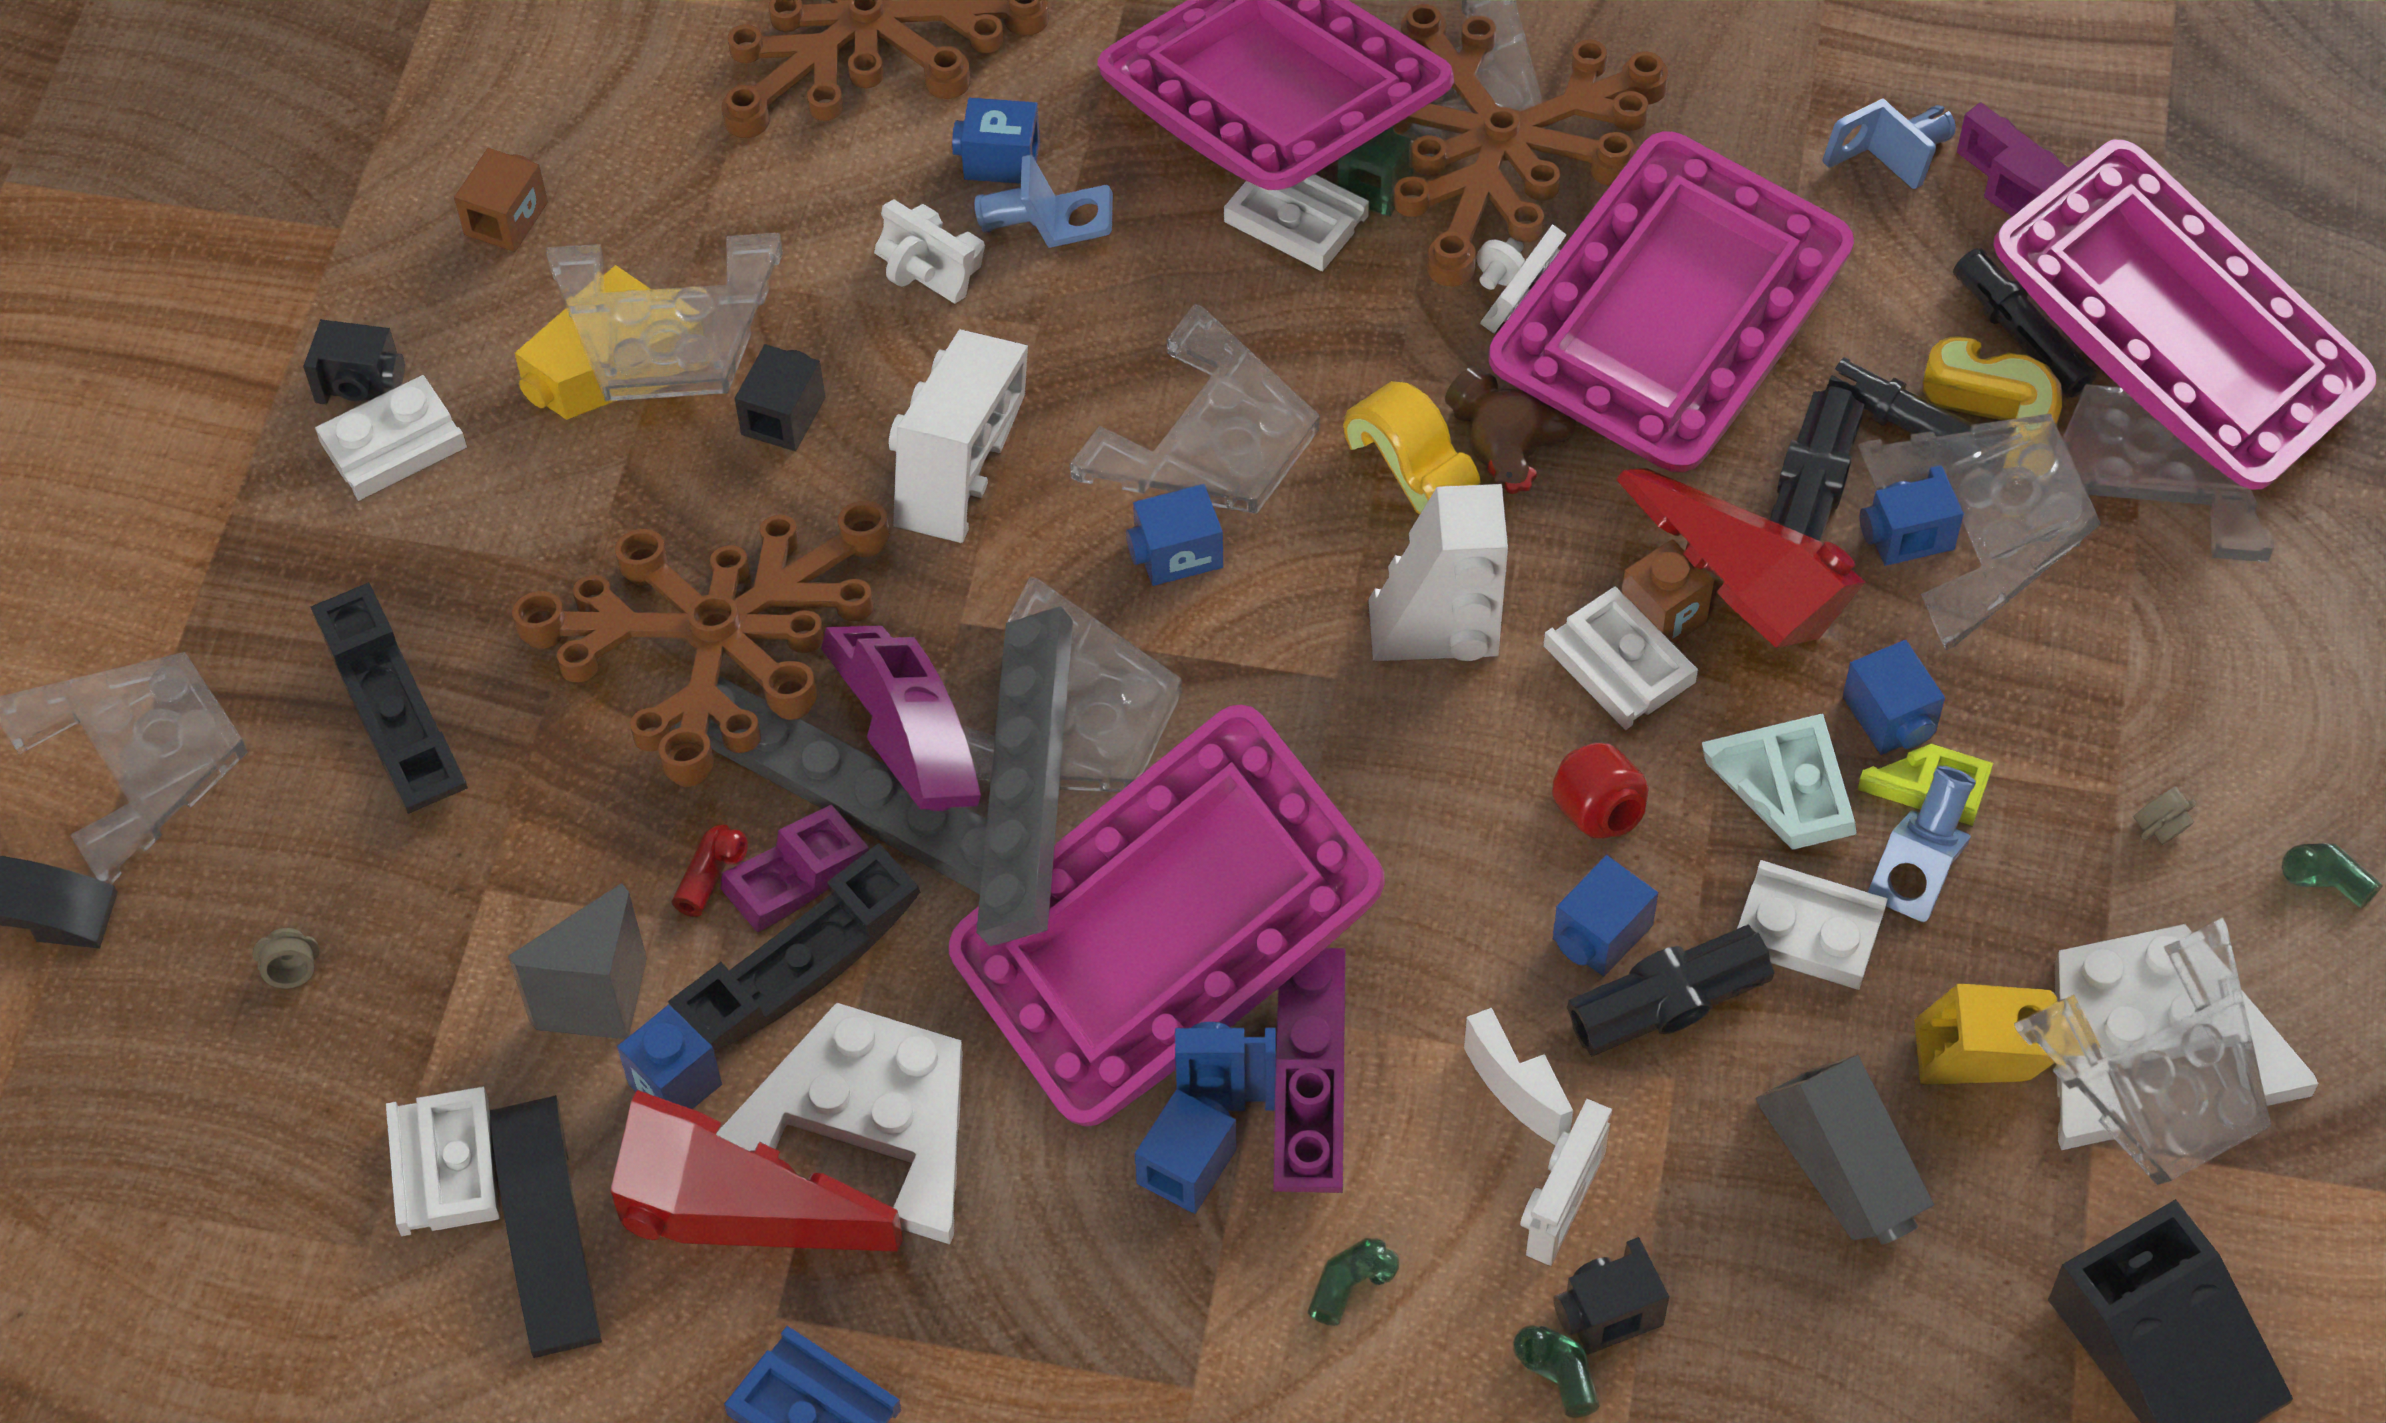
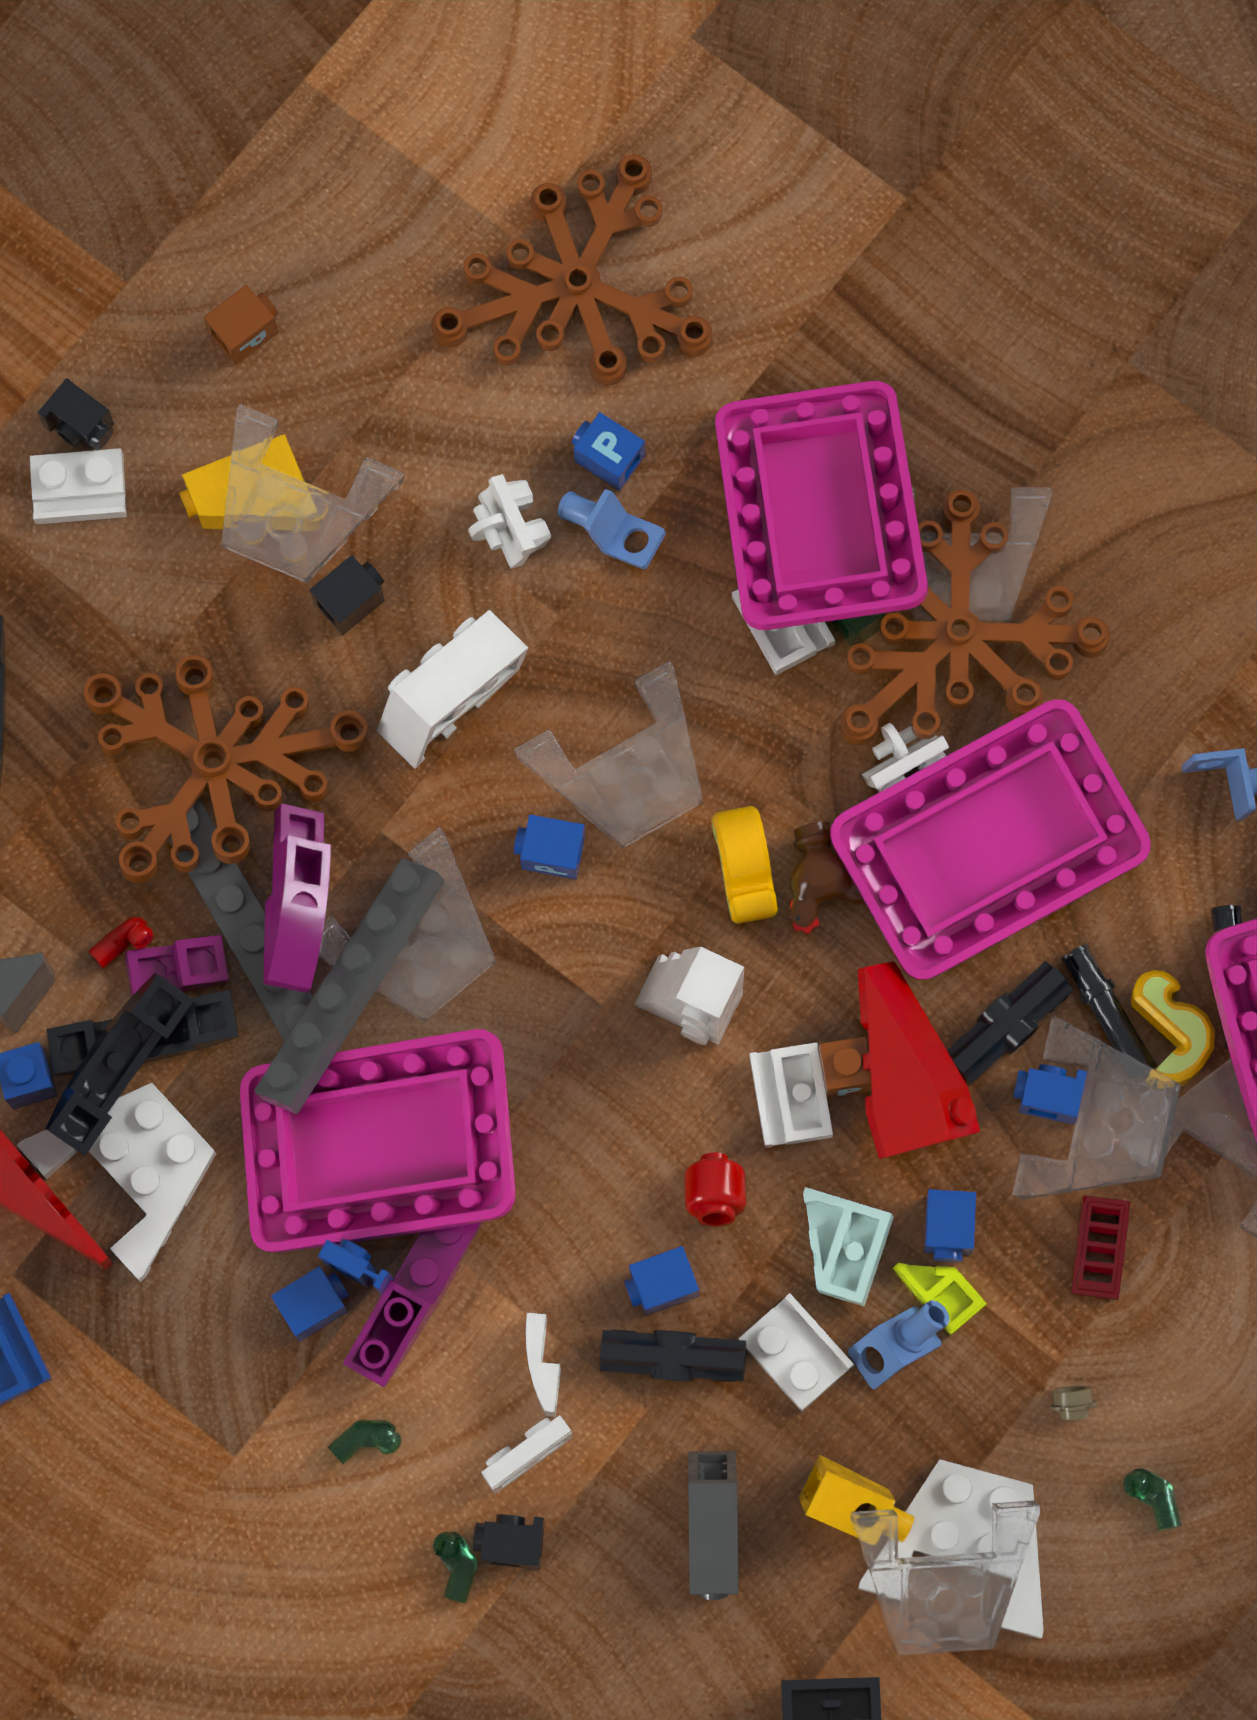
camera: 30 degrees right, 20 degrees up
none -> black slope [45,973,194,1156]
none -> dark red slope [1071,1196,1131,1300]

